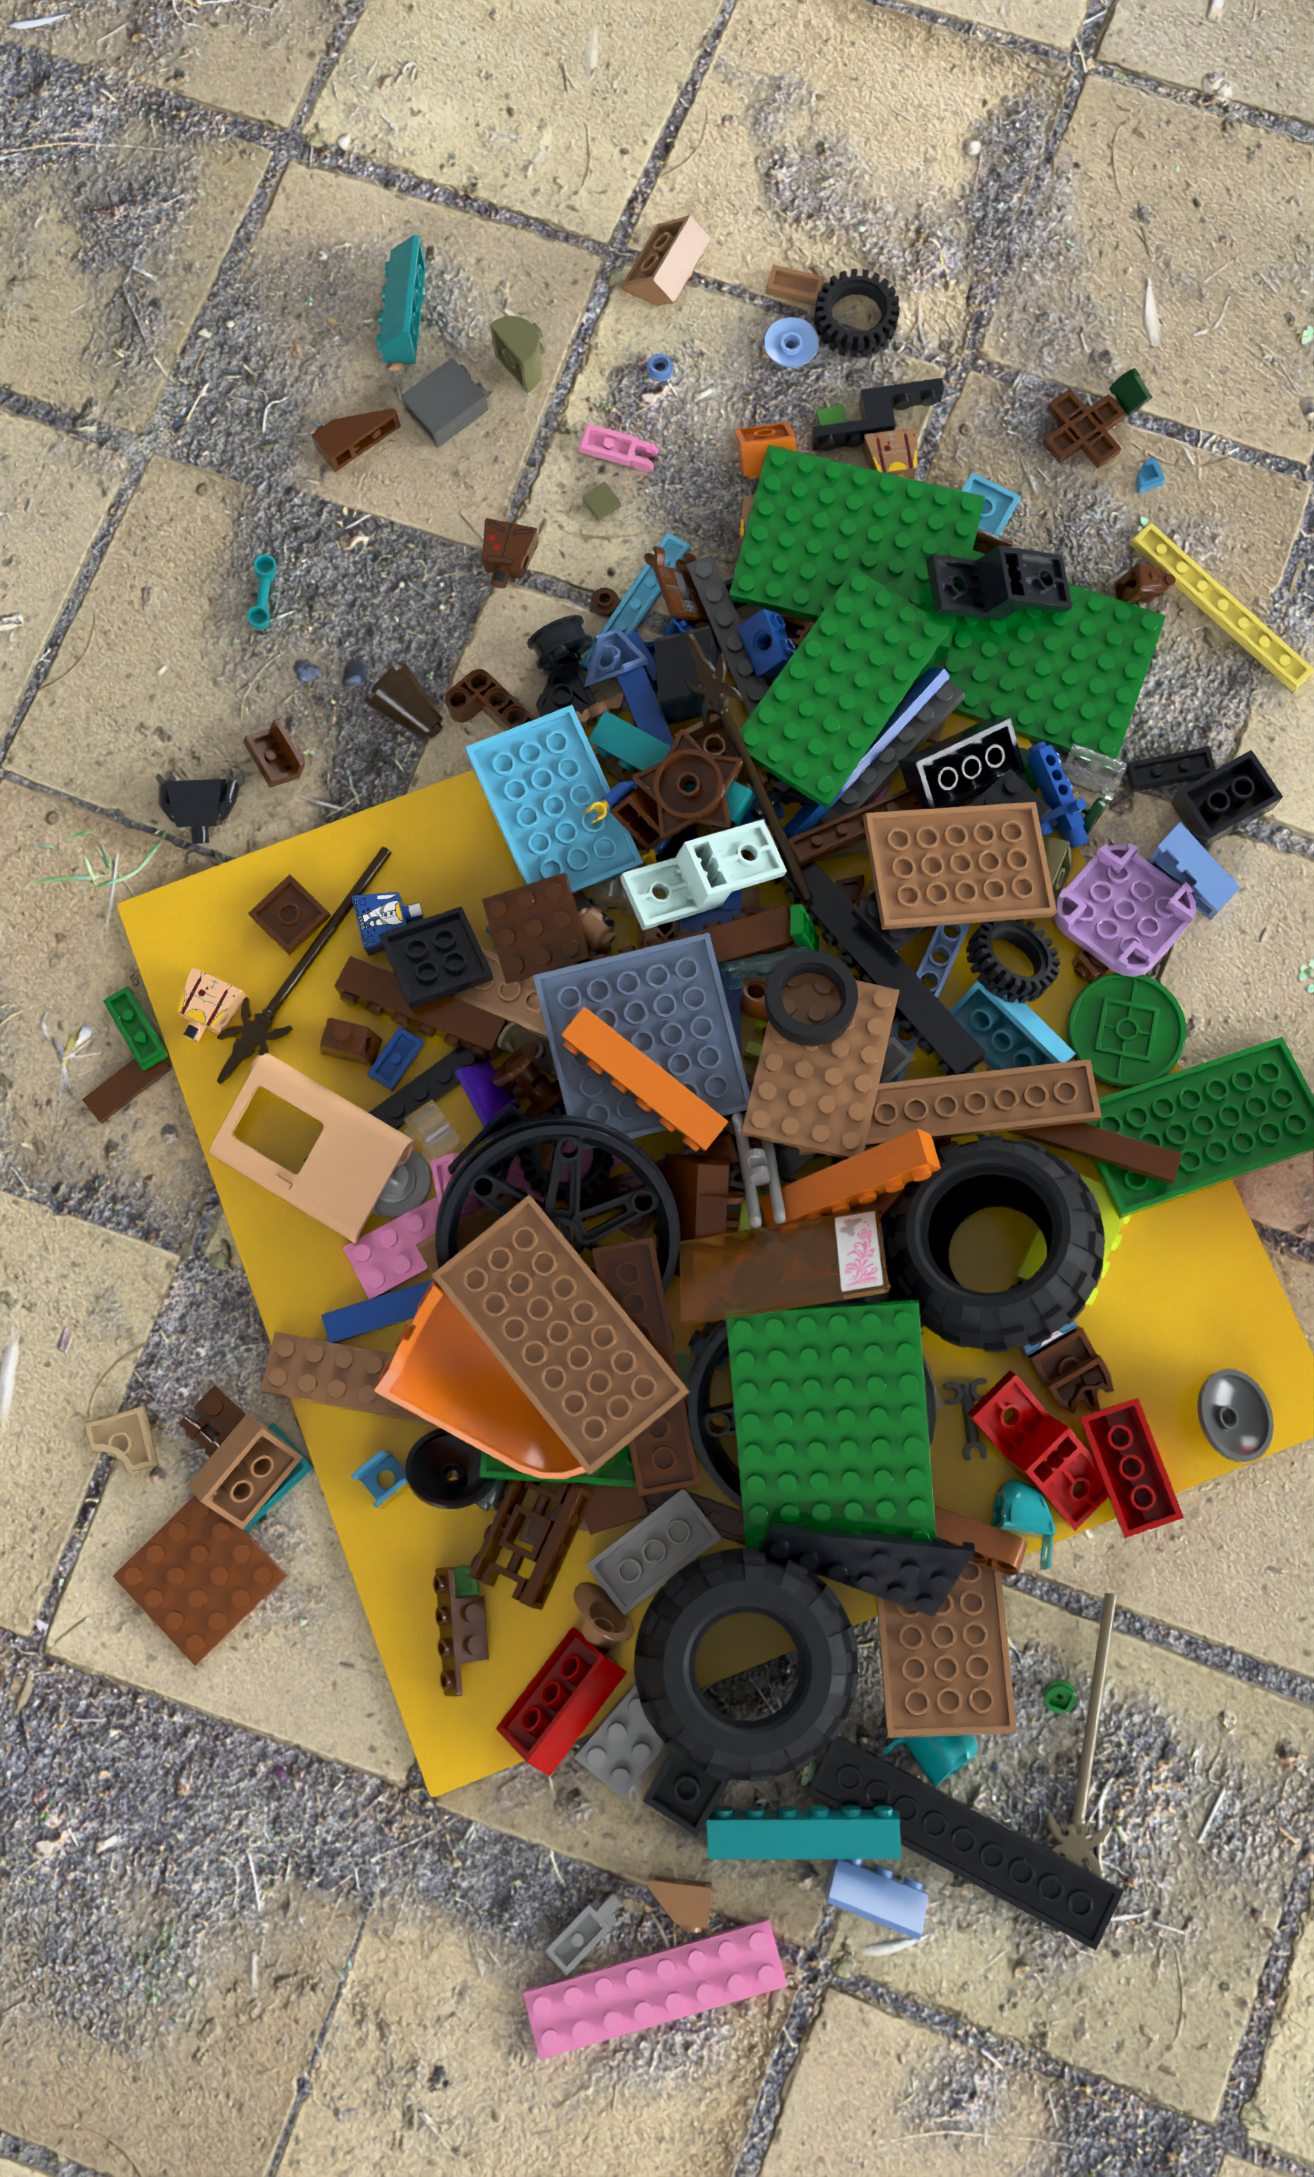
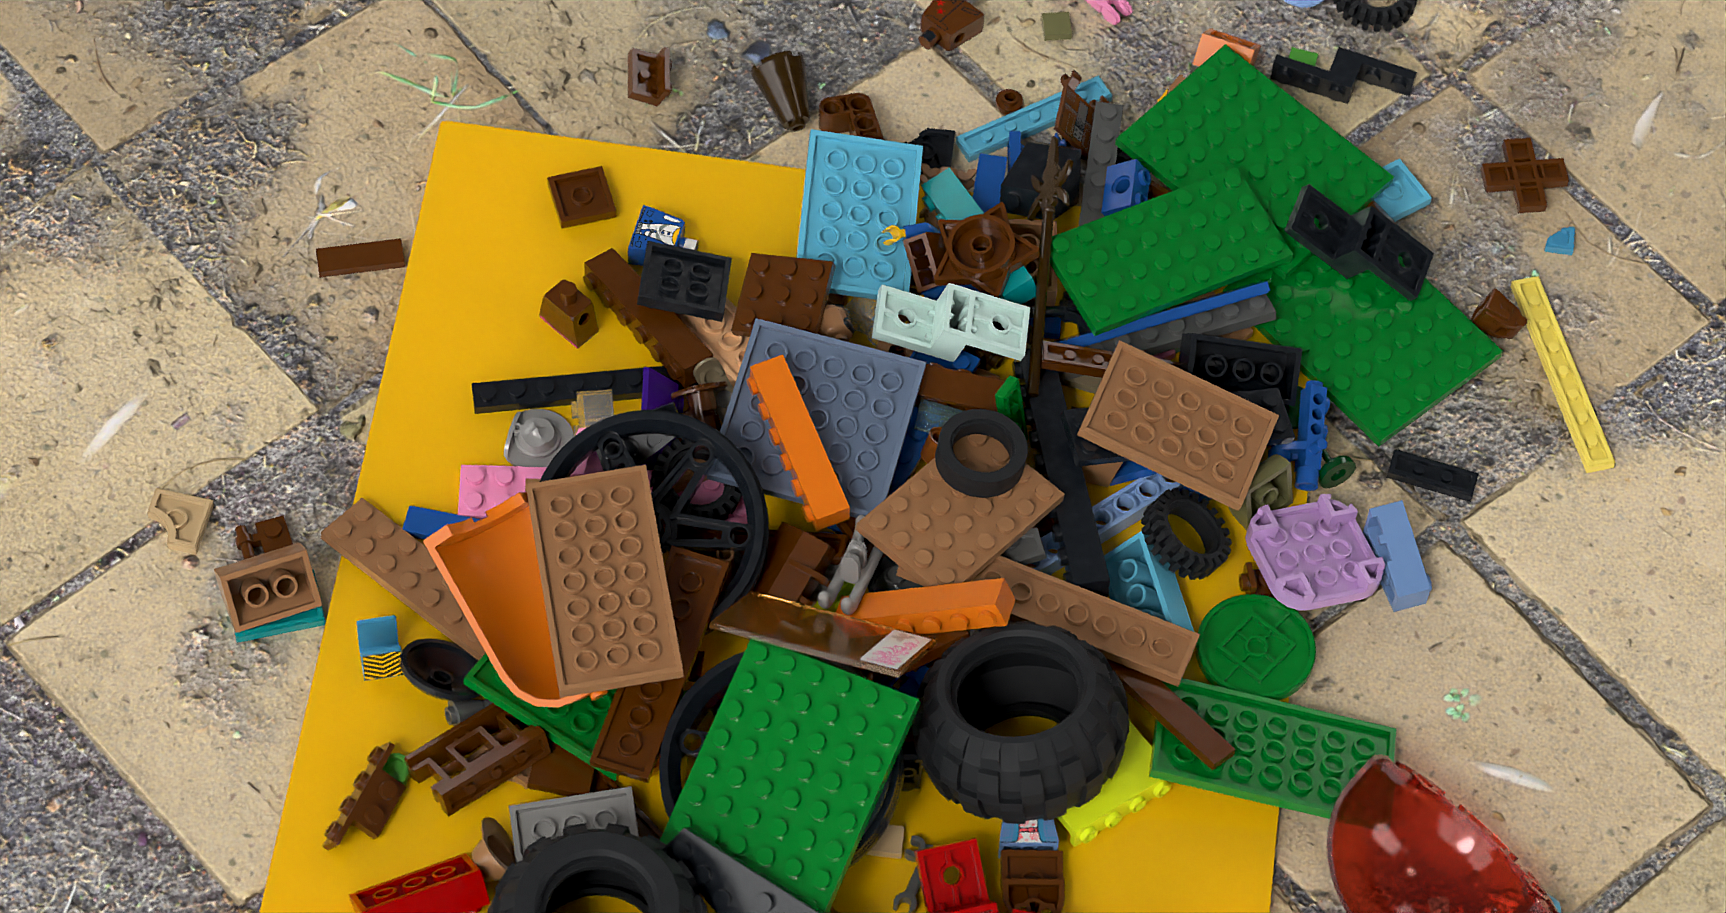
camera: 20 degrees right, 20 degrees down
green tile [103,986,169,1071] -> none
dark orange plate [113,1496,288,1666] -> none
black torso [156,768,245,844] -> none
light nougat torso [178,967,247,1043] -> none
light nougat piece [210,1053,415,1244] -> none
dark brown piece [217,846,392,1084] -> none
blue plate [367,1026,425,1092] -> none
black wheel [527,615,594,673] -> none
medium blue slope [584,628,648,687] -> none
medium nougat torso [862,427,917,480] -> none
clear brick [1062,743,1127,800] -> none
dark green tile [1109,368,1153,416] -> none
black brick [1170,750,1283,848] -> none

